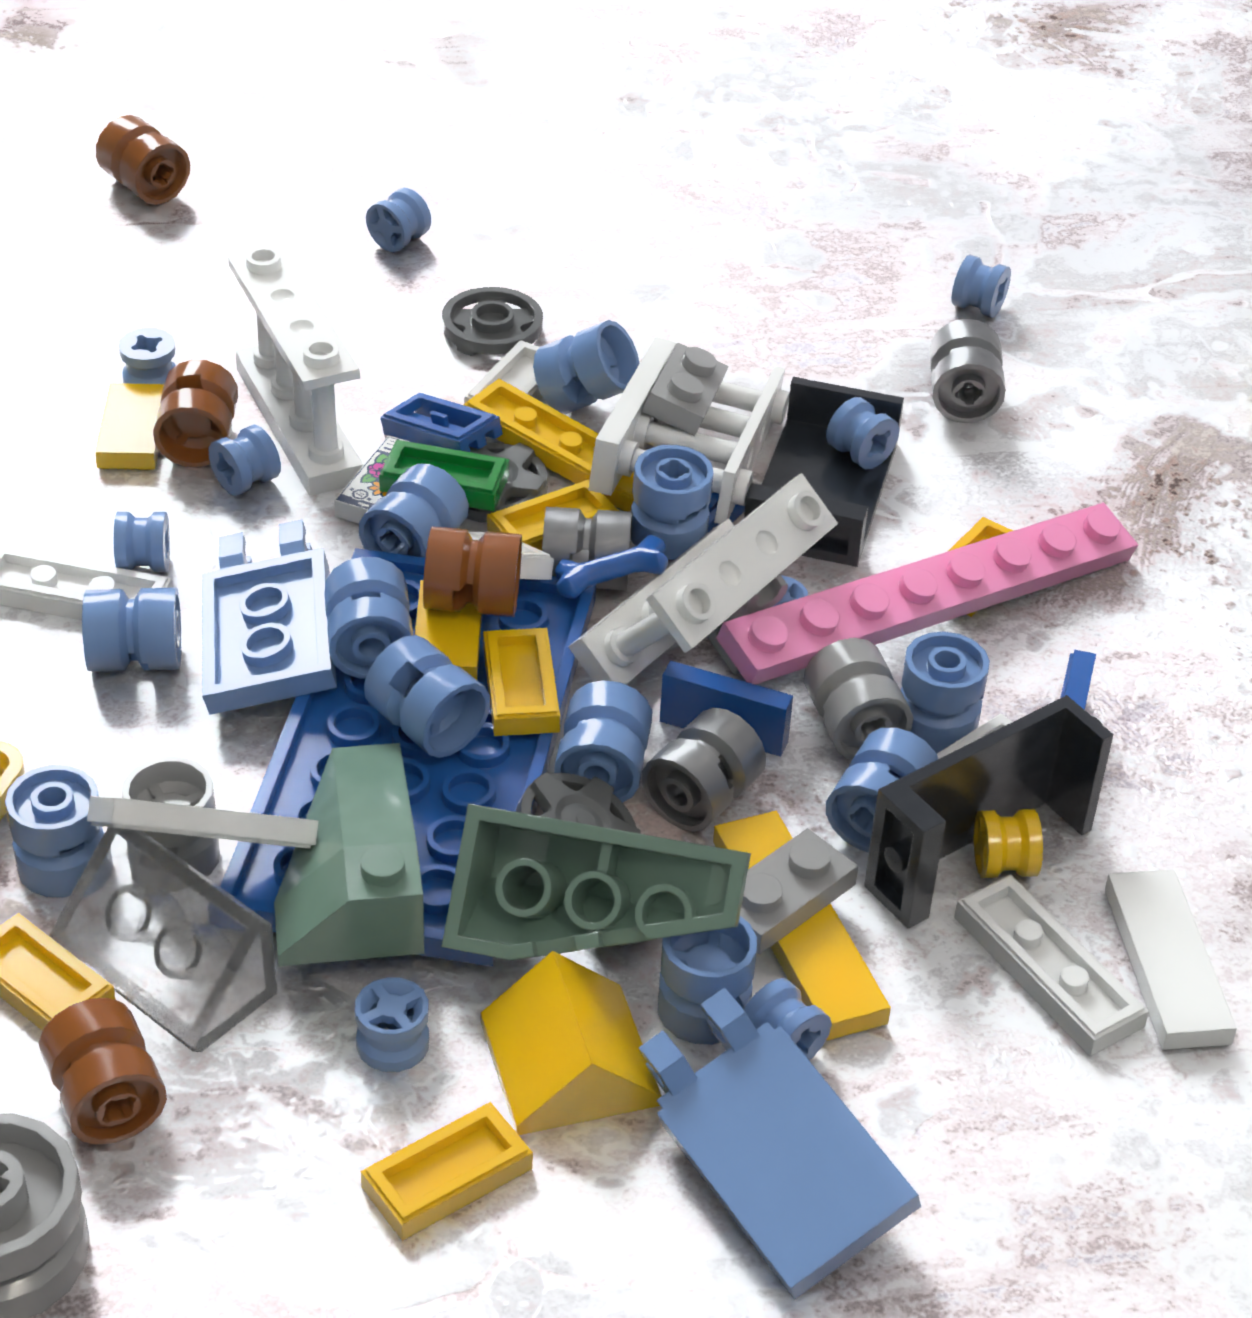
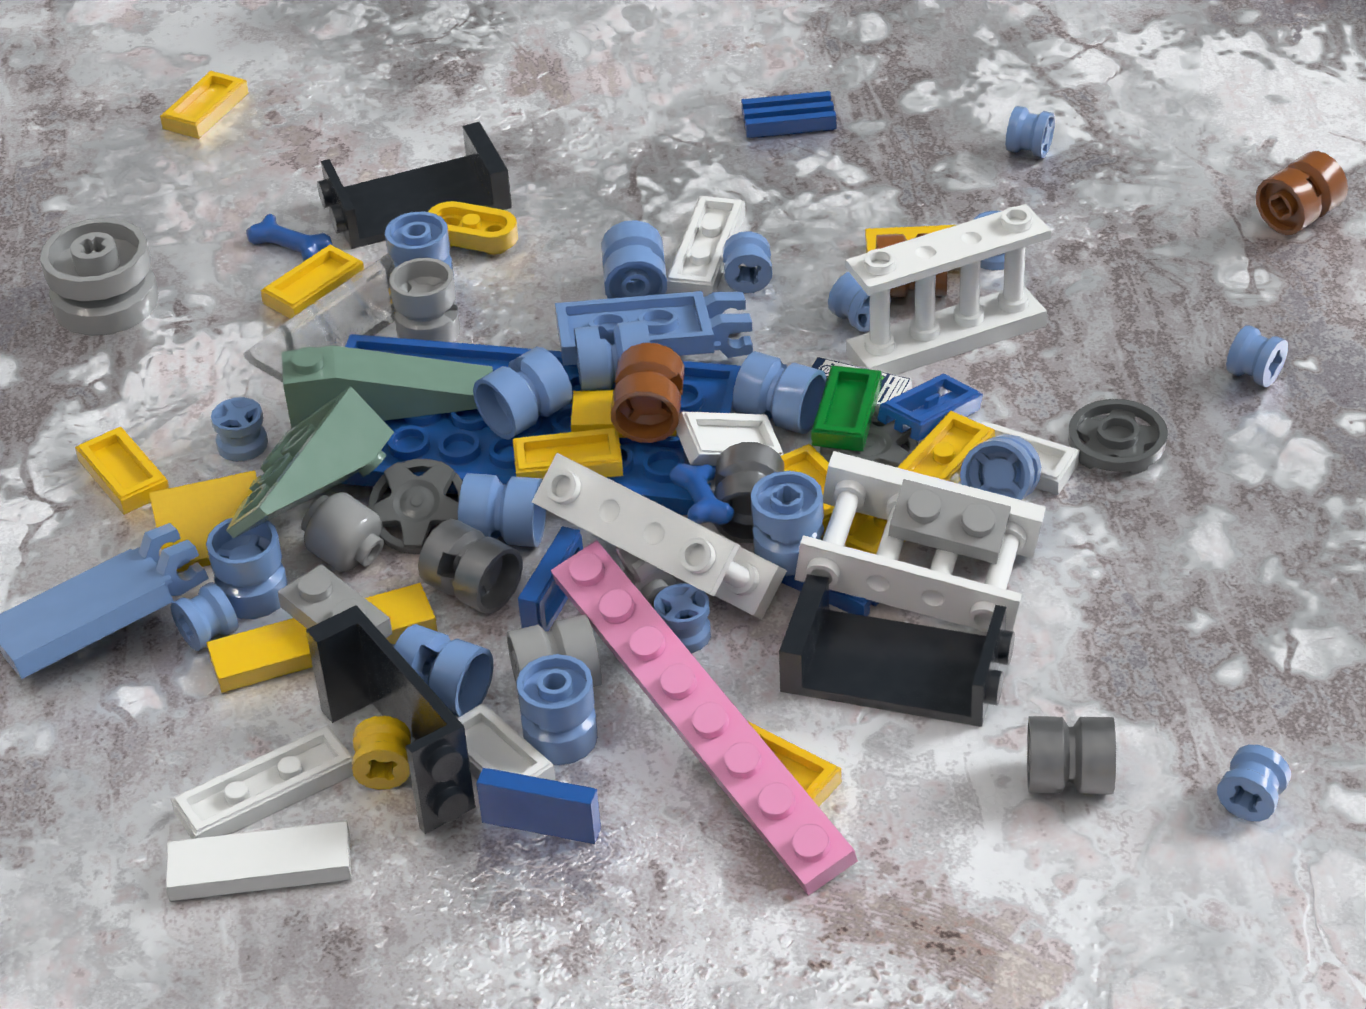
camera: 95 degrees right, 0 degrees up
dark orange wheel [38,998,167,1145] -> none
white tile [87,796,319,848] -> none
medium blue wheel [826,397,900,469] -> none

